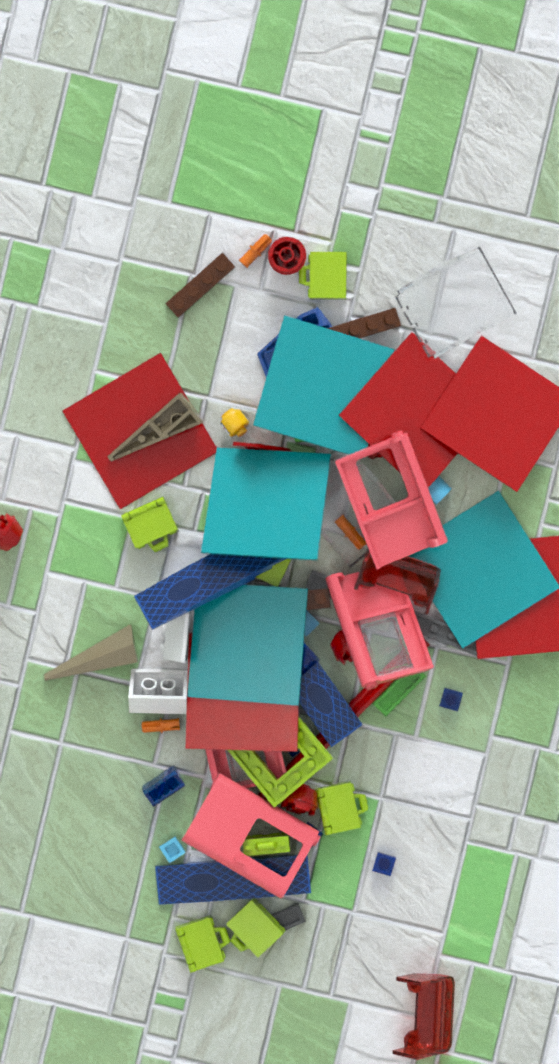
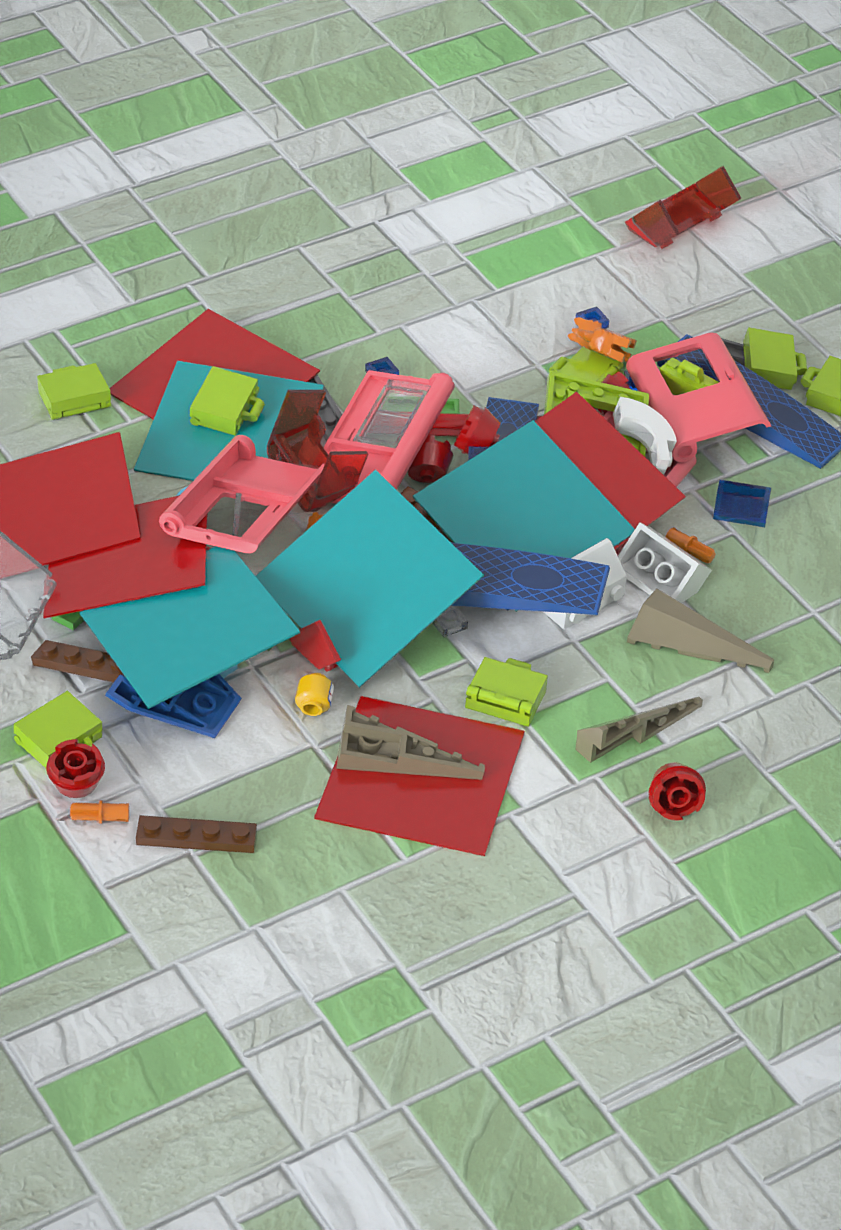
camera: 135 degrees left, 45 degrees down
medium azure plate [159,836,186,863] -> none
none -> lime piece [190,366,265,436]
none -> red cone [454,405,501,456]
none -> orange animal [568,317,637,363]
none -> dark tan wedge [575,697,703,763]
none -> white arch [613,397,677,475]

